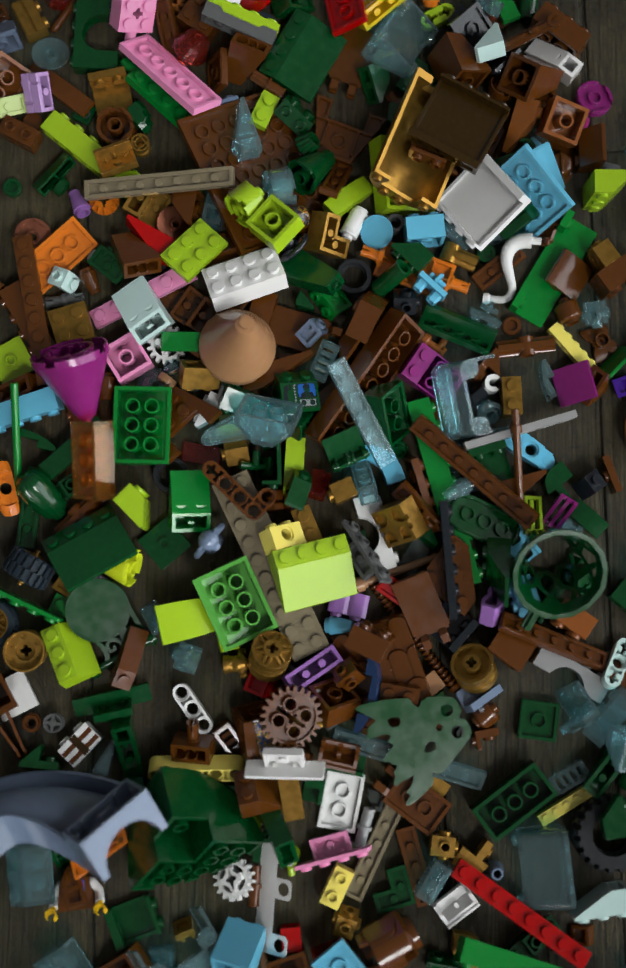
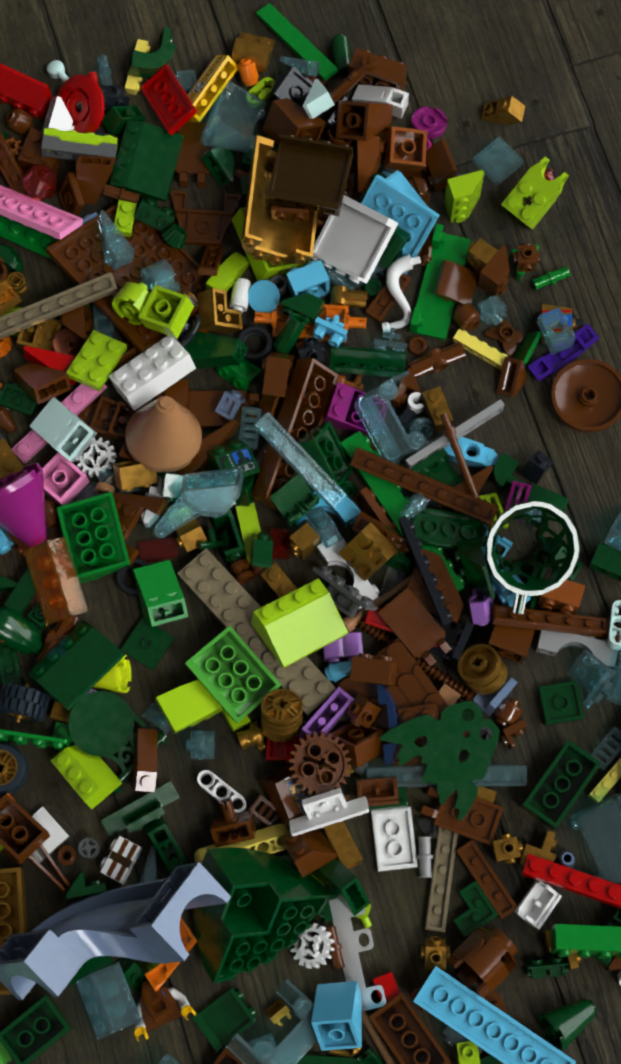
camera: 10 degrees left, 10 degrees down
pearl gold wheel [3,629,48,673] -> none
lime slope [113,483,151,531] -> none
green slope [161,332,201,352] -> none
sand blue piece [194,522,225,559] -> none
reddish brown beam [202,461,276,521] -> none
light yellow brick [258,520,307,556] -> none
dark green cone [285,149,336,196] -> none
bright pink bracket [294,829,372,873] -> none
dark green slope [295,291,314,314] -> none
dark green panel [302,779,325,805] -> none
light yellow brick [319,861,354,911] -> none
clear light blue brick [413,857,452,906] -> none
clear light blue slope [538,359,558,402] -> none
magenta tile [551,360,598,408] -> none
reddish brown plate [598,454,623,494] -> none

